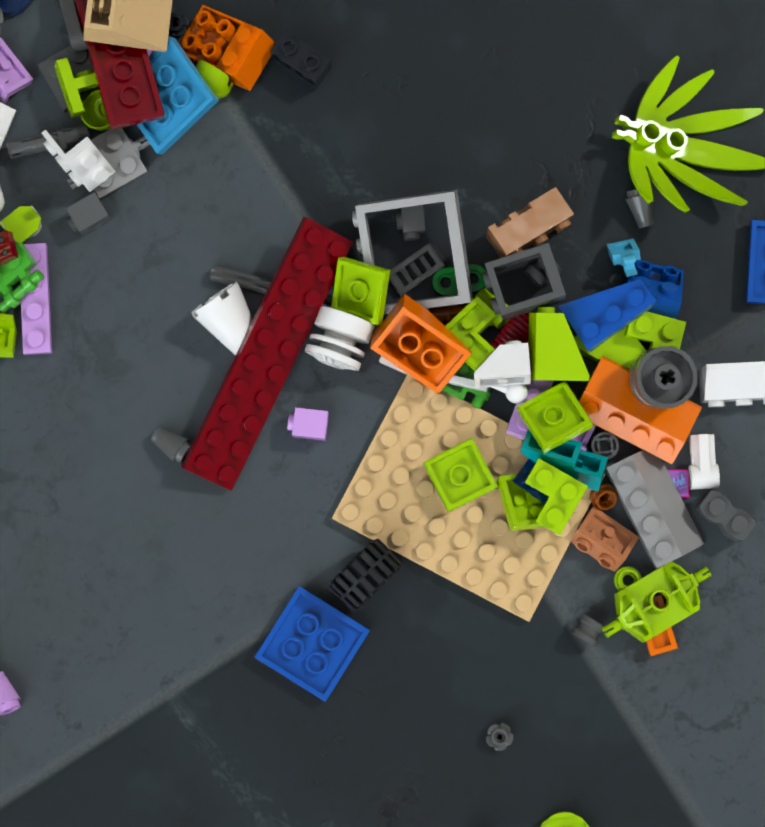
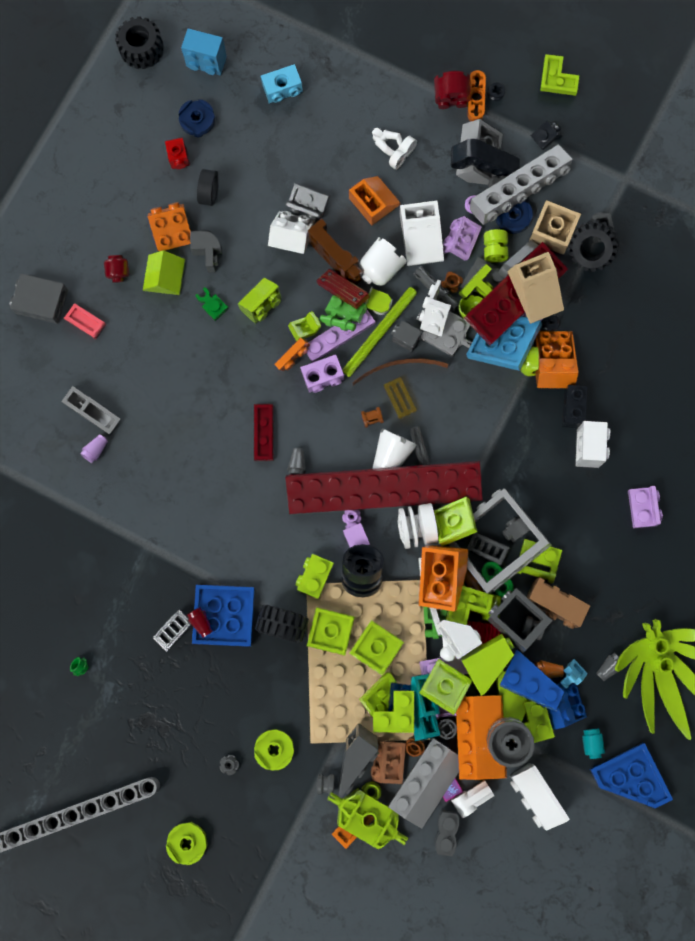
camera: 65 degrees right, 5 degrees down
none -> slope [153,609,192,652]
none -> dark red cone [187,607,213,638]
none -> dark red tile [254,404,274,461]
none -> lime plate [254,729,294,770]
none -> orange plate [274,338,310,371]
none -> lime bracket [295,554,334,599]
none -> lavender brick [300,355,344,393]
none -> lime plate [307,607,355,656]
none -> dark grey slope [339,723,379,798]
none -> black wheel [341,544,384,598]
none -> lime axle [342,287,417,377]
none -> lavender plate [342,509,361,525]
none -> dark orange sticker [353,359,449,386]
none -> dark orange bush [361,407,384,428]
none -> clear yellow tile [383,377,417,420]
none -> dark orange plate [441,272,463,293]
none -> lime wheel [484,229,509,263]
none -> lime plate [518,539,562,584]
none -> orange cone [534,660,564,679]
none -> white brick [576,421,610,468]
none -> teal brick [582,728,605,759]
none -> lavender bracket [628,486,663,528]

